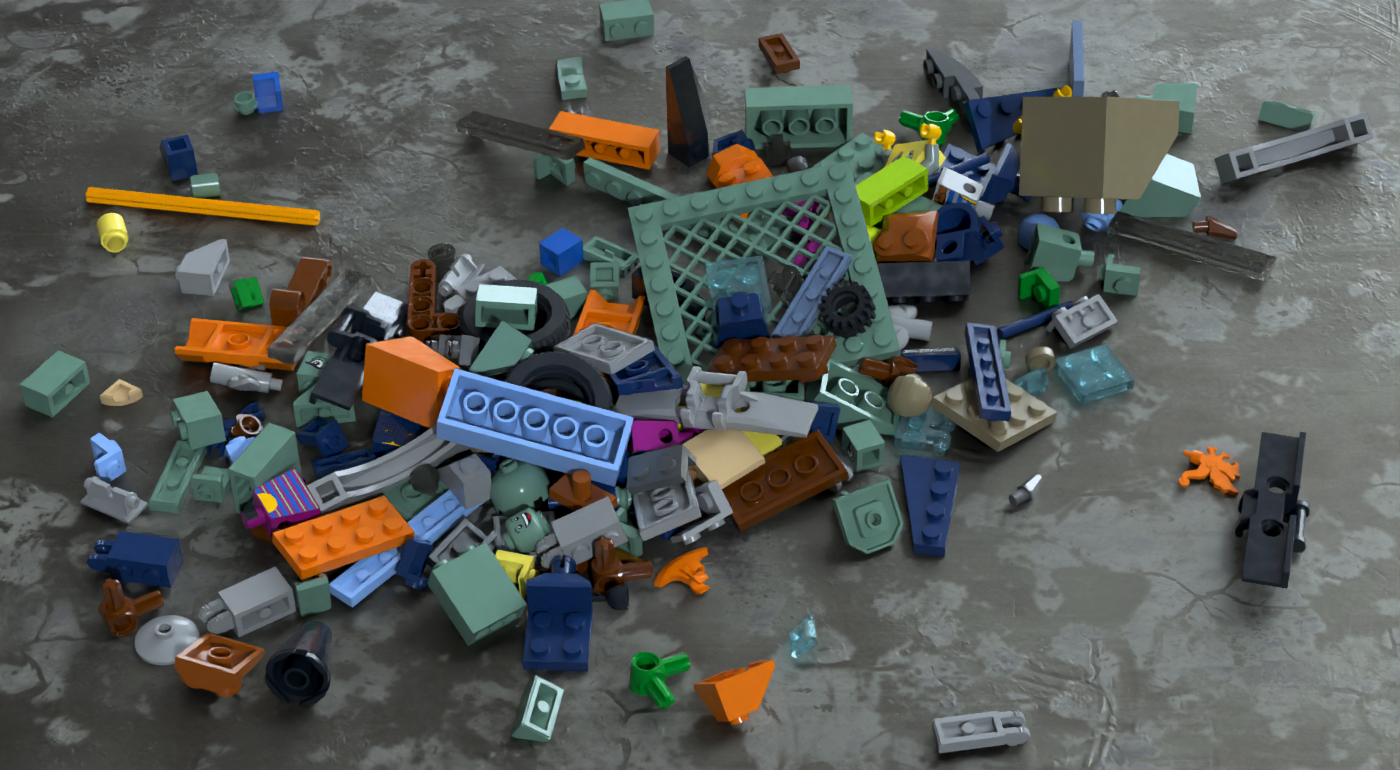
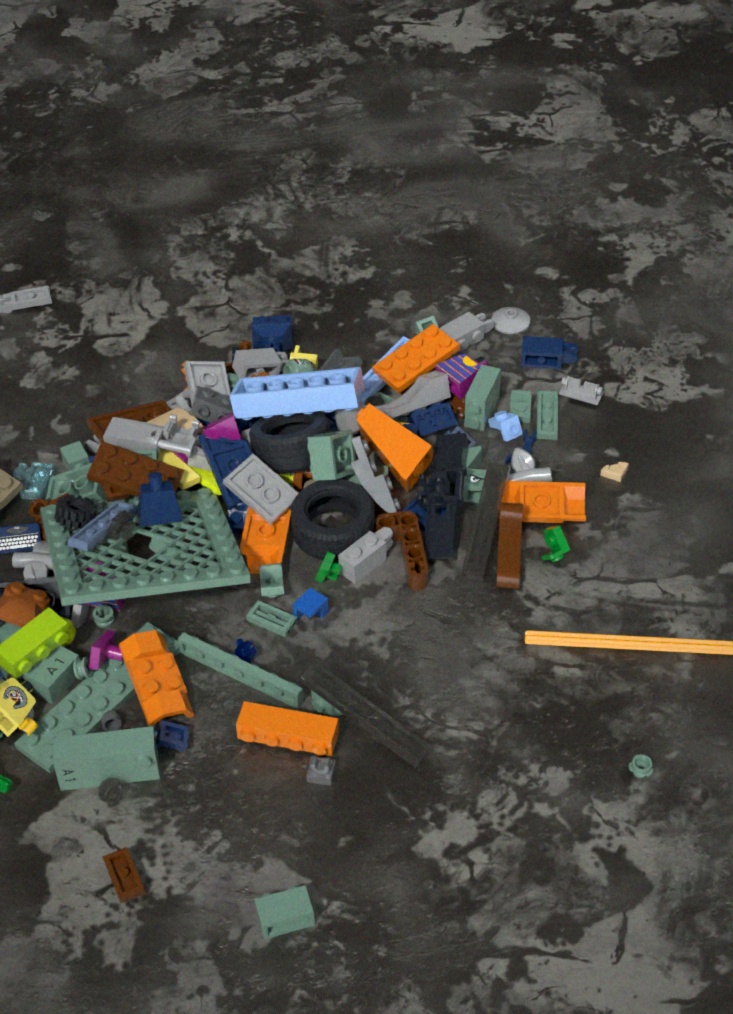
camera: 175 degrees right, 5 degrees up
sand green brick [20,350,90,418] -> none
light blue bracket [90,433,126,483] -> none
light yellow brick [97,213,128,253] -> none
reddish brown axle [98,578,164,637] -> none
dark blue slope [160,134,198,181] -> none
sand green brick [170,391,226,450] -> none
light grey slope [175,239,230,296] -> none
dark orange slope [175,632,265,697] -> none
sand green brick [190,172,221,198] -> none
reddish brown plate [230,414,263,439] -> none
blue panel [252,72,284,113] -> none
black cone [265,621,332,706] -> none
dark blue bracket [395,538,434,590] -> none
sand green brick [427,542,527,646] -> none
clear smoke wheel [428,243,456,282] -> none
light grey hinge [438,253,485,306] -> none
sand green brick [475,284,537,330] -> none
sand green slope [511,675,564,742] -> none
sand green brick [546,275,588,319] -> none
sand green slope [555,57,587,100] -> none
green axle [629,652,691,710] -> none
black wedge [666,56,711,167] -> none
orange slope [693,659,776,725] -> none
clear light blue plate [705,255,772,312] -> none
clear light blue slope [789,614,819,658] -> none
sand green piece [832,479,904,554] -> none
dark tan piece [887,374,932,417] -> none
dark blue wing [900,455,961,557] -> none

